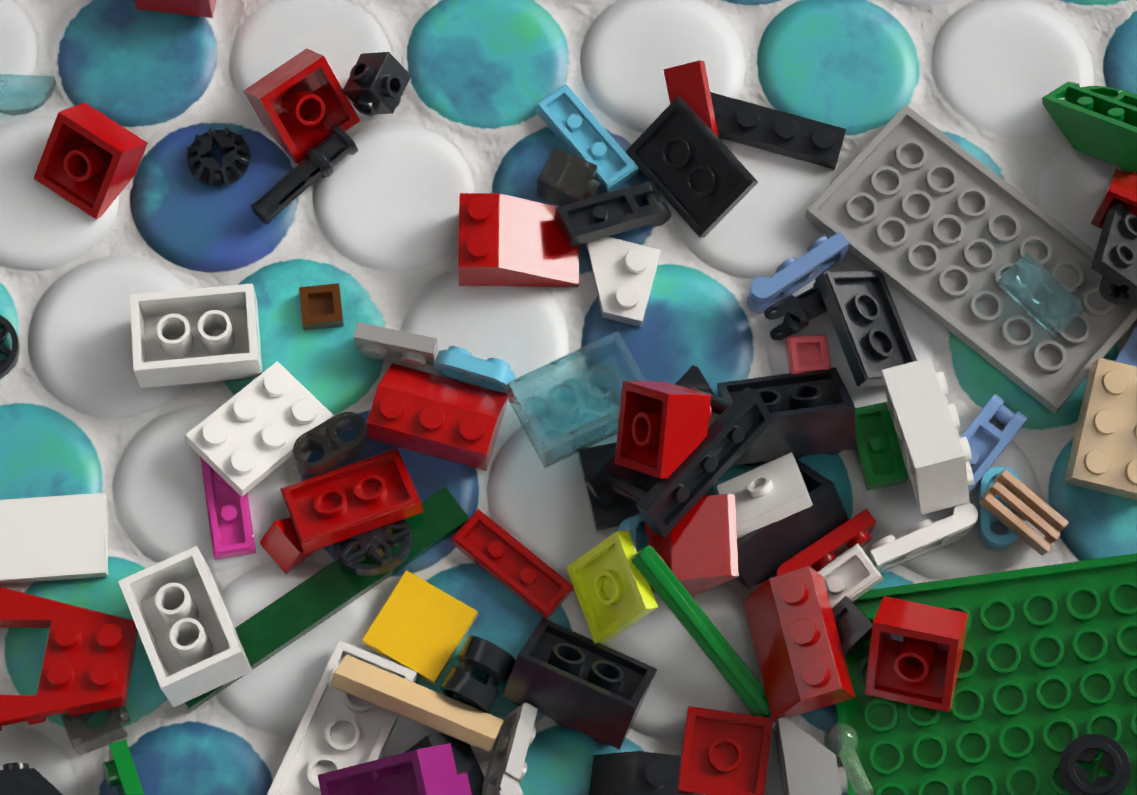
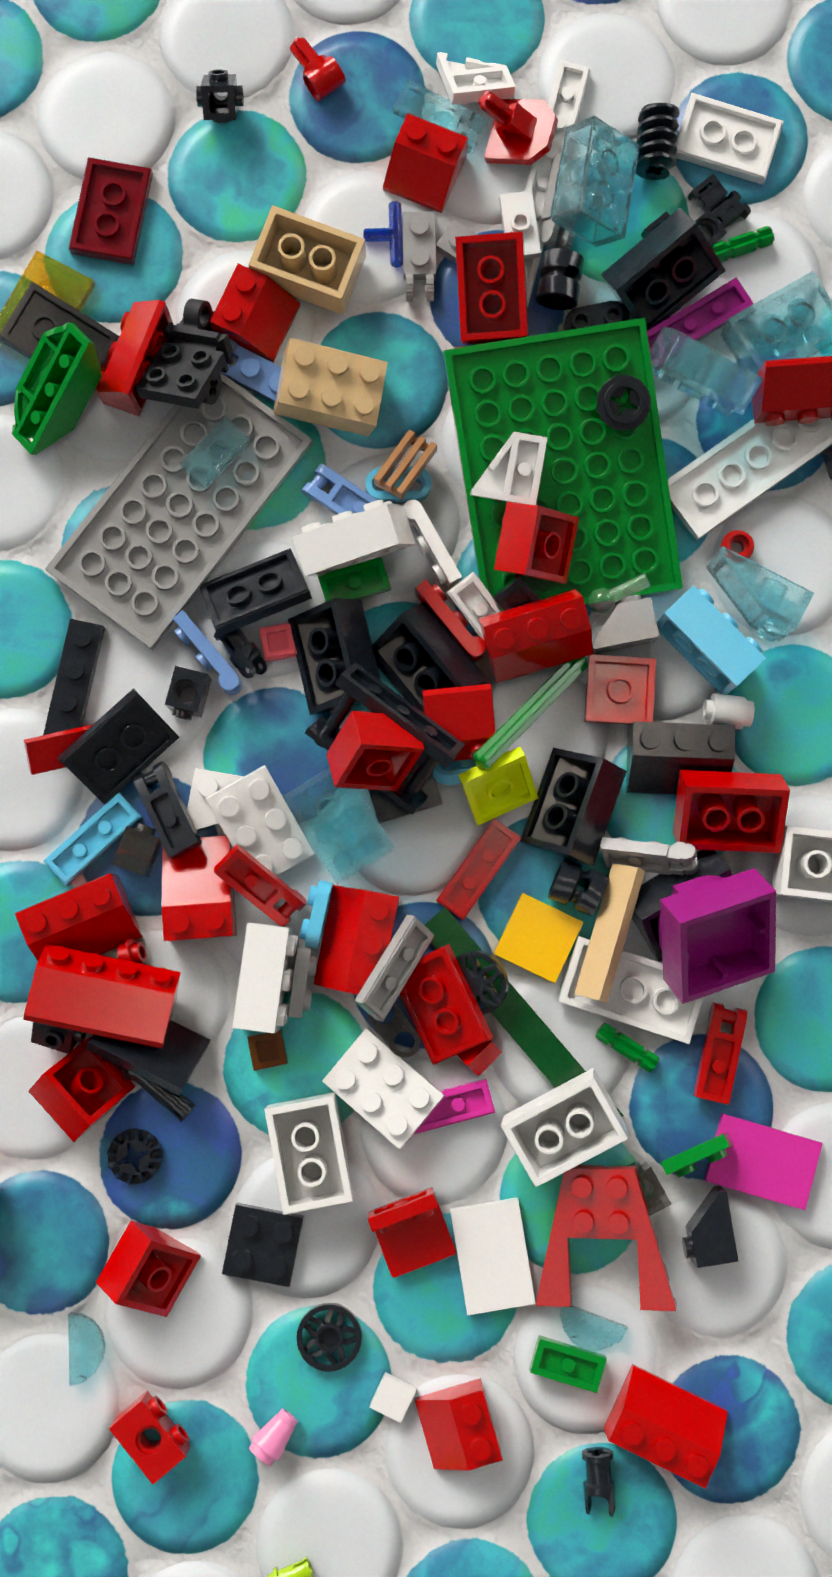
camera: 95 degrees left, 15 degrees up
white plate [717,452,813,539] -> none
none -> red slope [14,873,143,961]
none -> red slope [23,944,181,1048]
none -> black tile [86,1020,211,1096]
none -> red plate [117,938,147,964]
none -> black brick [165,666,212,720]
none -> white plate [206,765,315,876]
none -> red plate [214,844,307,927]
none -> black plate [222,1203,304,1287]
none -> white brick [232,922,299,1033]
none -> light grey tile [355,915,435,1022]
none -> red bracket [367,1187,456,1278]
none -> white wing [470,432,547,505]
none -> green axle [596,1023,659,1072]

